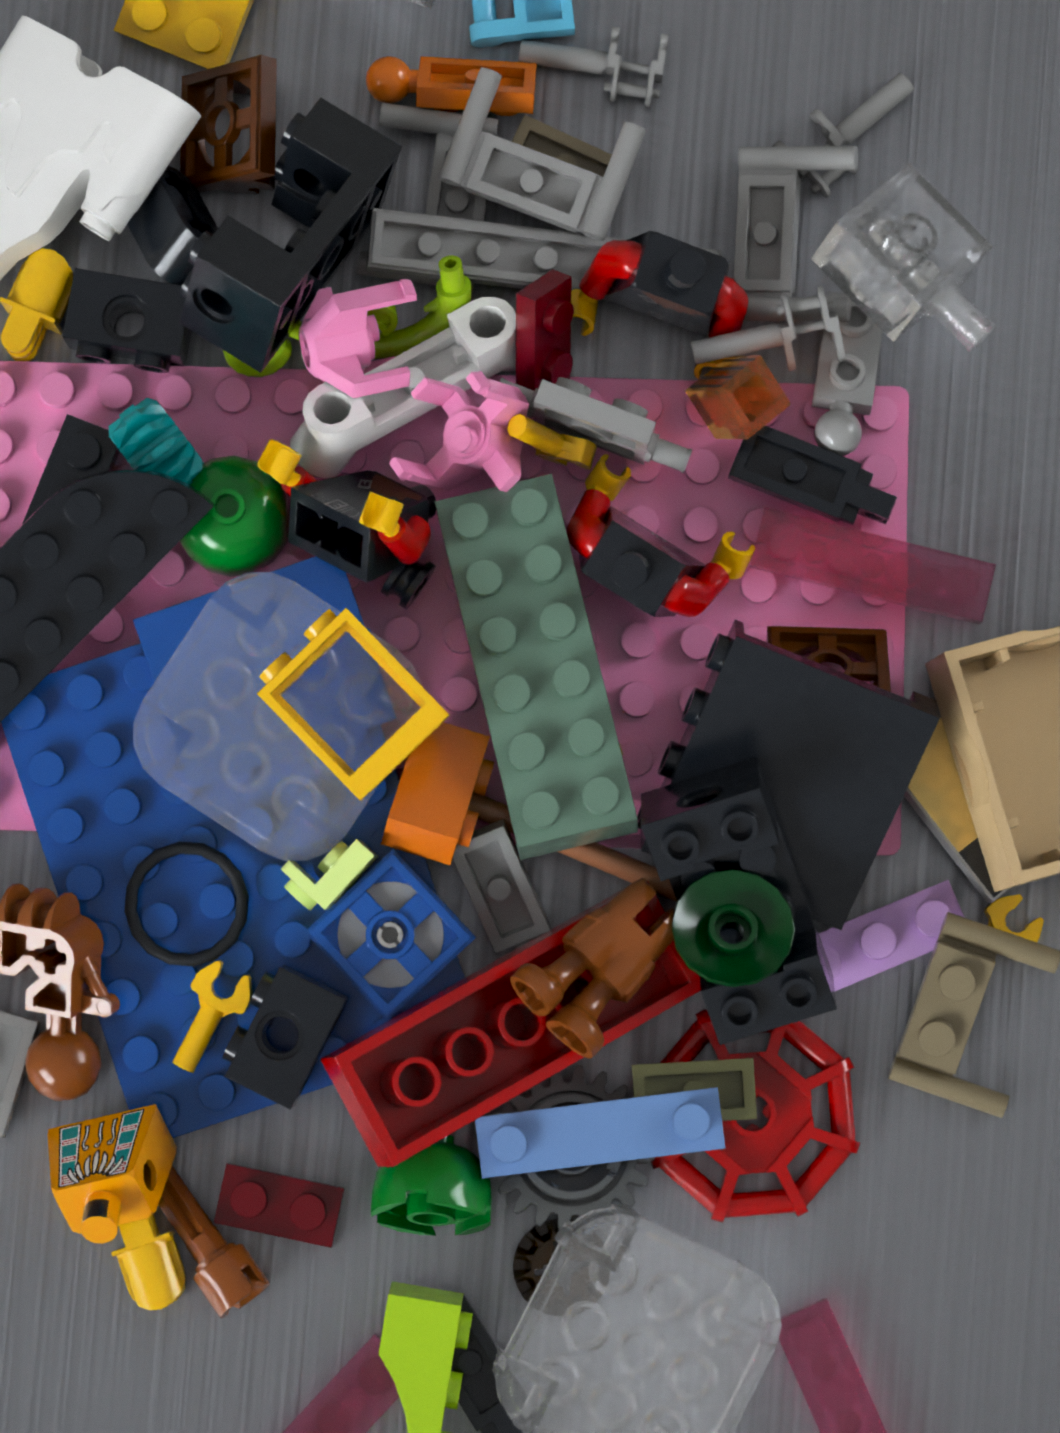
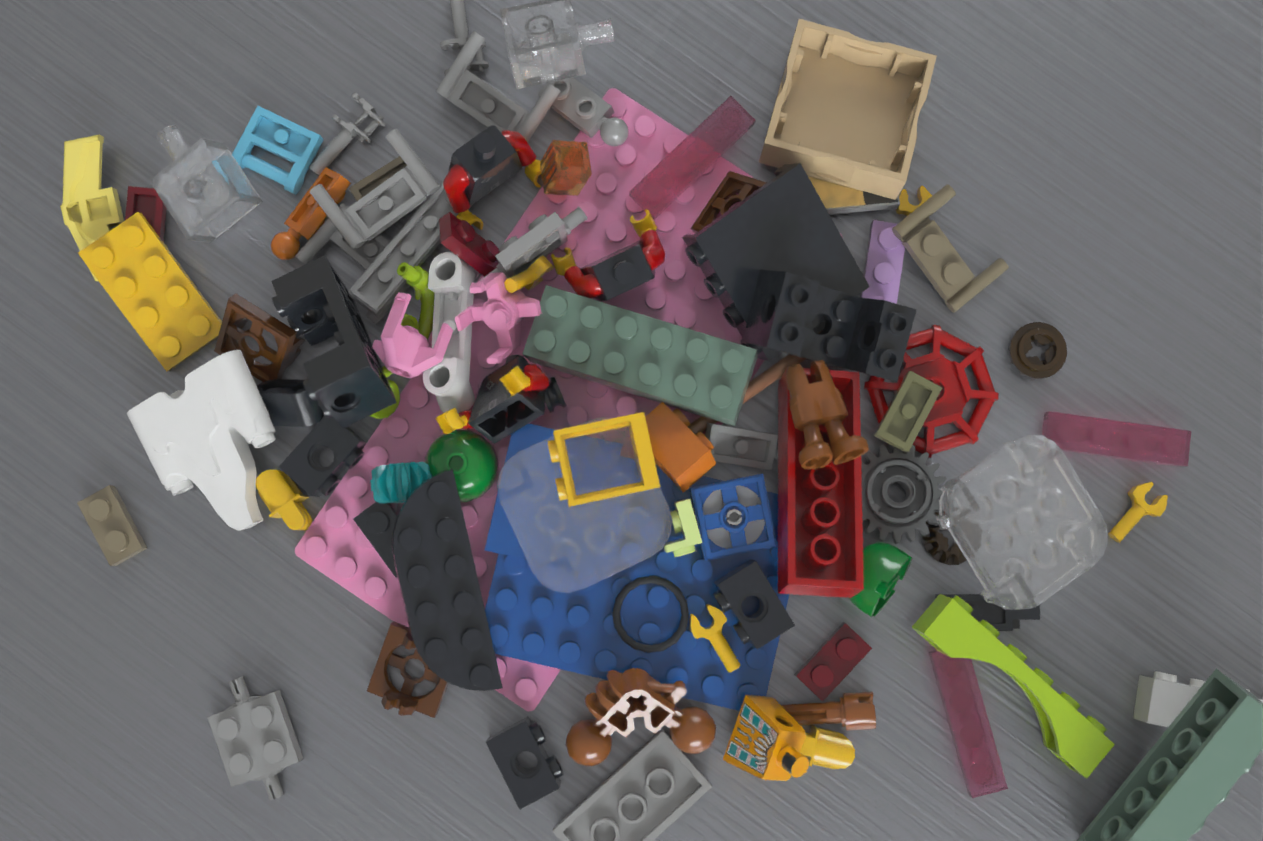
camera: 60 degrees left, 0 degrees up
medium blue plate [475,1087,725,1178] -> none
dark green dish [672,870,795,987] -> none
light grey piece [690,285,846,371] -> none
black hinge [728,421,897,525] -> none
none -> dark brown gear [1008,322,1067,379]

